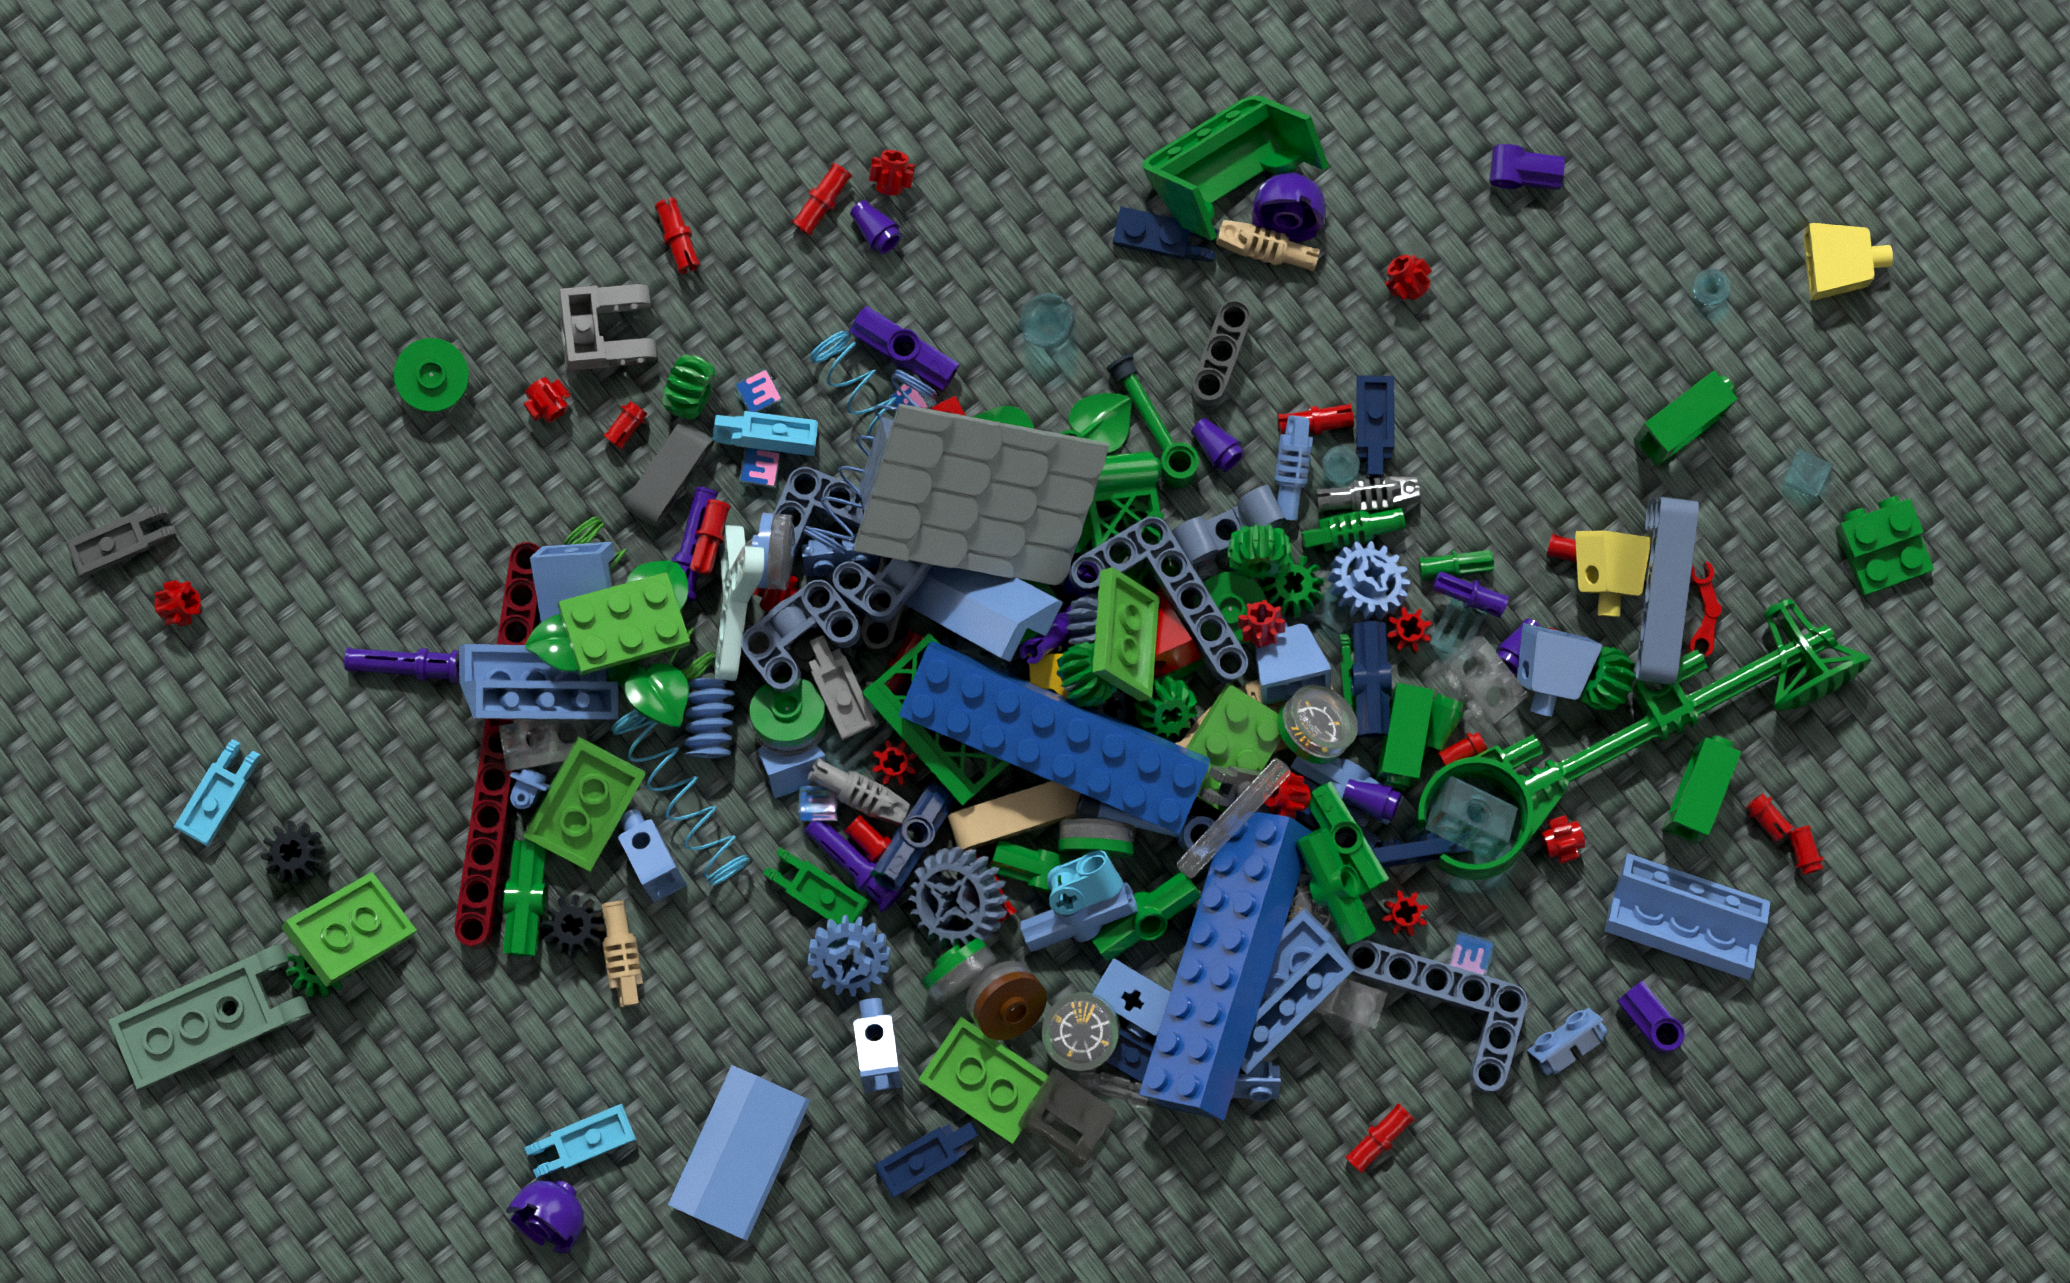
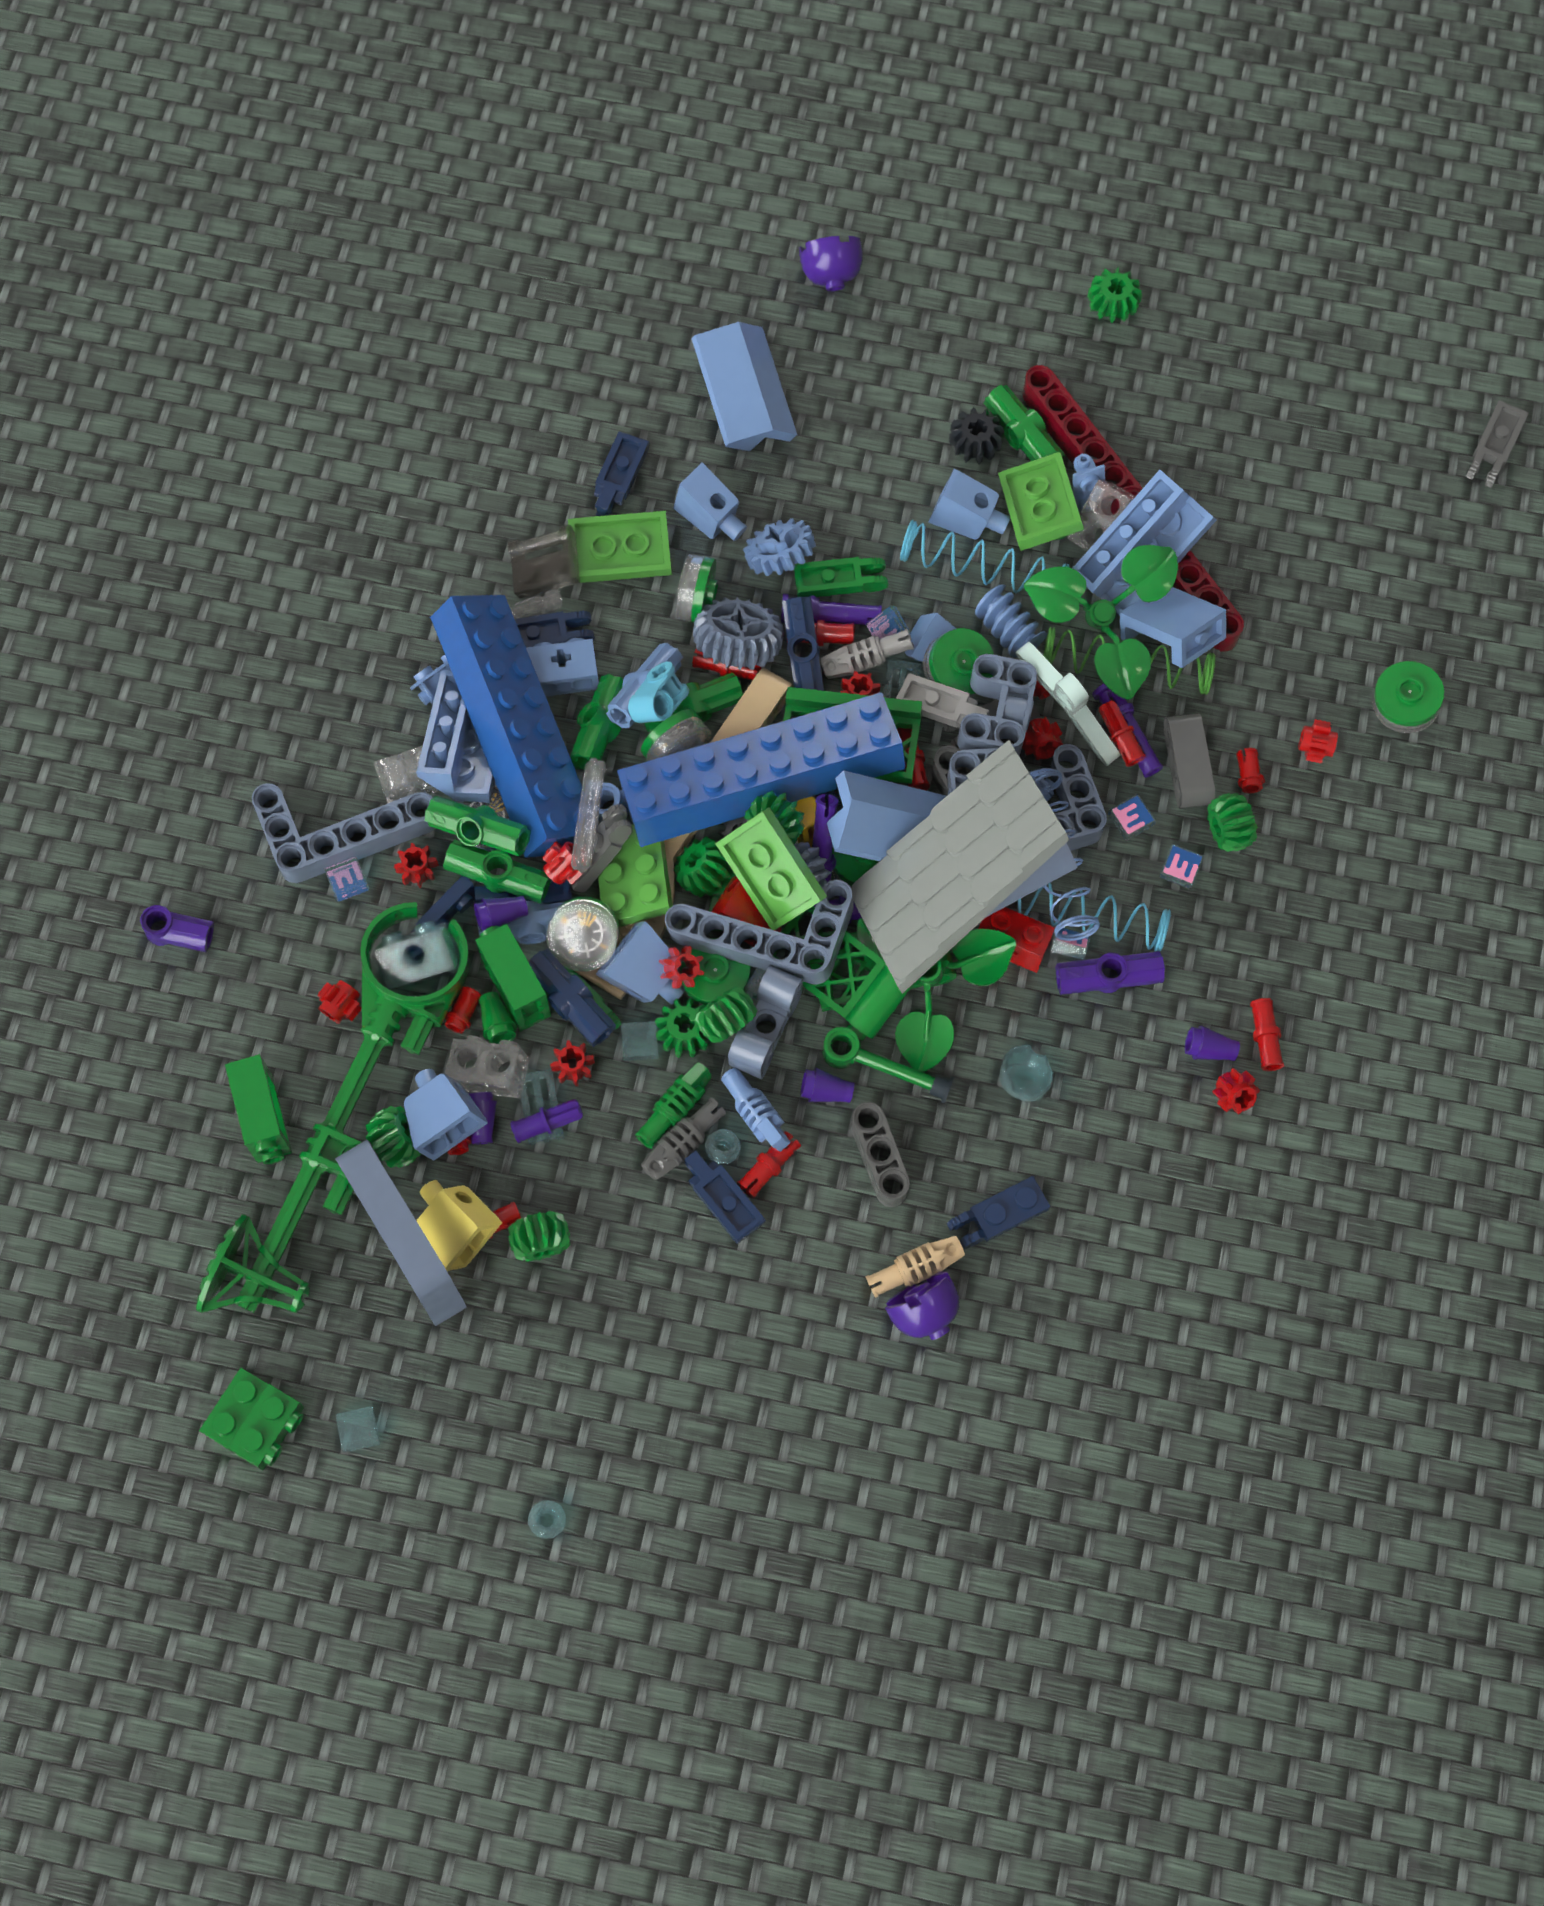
camera: 140 degrees right, 10 degrees down
sand green hinge [108,944,311,1090] -> none
red gear [154,580,201,627] -> none
medium azure hinge [174,739,261,847] -> none
black gear [261,821,327,886] -> none
bright green plate [281,872,417,987] -> none
dark purple pin [344,647,459,684] -> none
medium azure hinge [524,1104,637,1178] -> none
light grey brick [557,284,657,371] -> none
bright green plate [557,572,690,676] -> none
tan hinge [602,900,643,1007] -> none
red pin [654,198,701,274] -> none
medium azure hinge [713,411,818,456] -> none
clear piece [752,513,795,590] -> none
reddish brown piece [966,961,1047,1040] -> none
clear piece [1042,992,1120,1071] -> none
green windscreen [1142,95,1329,241] -> none
medium blue gear [1327,541,1410,620] -> none
red pin [1345,1103,1415,1174] -> none
red gear [1385,254,1432,300] -> none
green axle [1419,550,1494,581] -> none
dark purple piece [1489,144,1565,190] -> none
medium blue hinge [1527,1008,1608,1076] -> none
medium blue slope [1605,853,1771,980] -> none
green window [1634,370,1738,467] -> none
red piece [1687,561,1722,659] -> none
red pin [1745,793,1793,842] -> none
red pin [1787,825,1825,875] -> none
light yellow torso [1803,223,1893,300] -> none
none -> green gear [508,1211,570,1262]

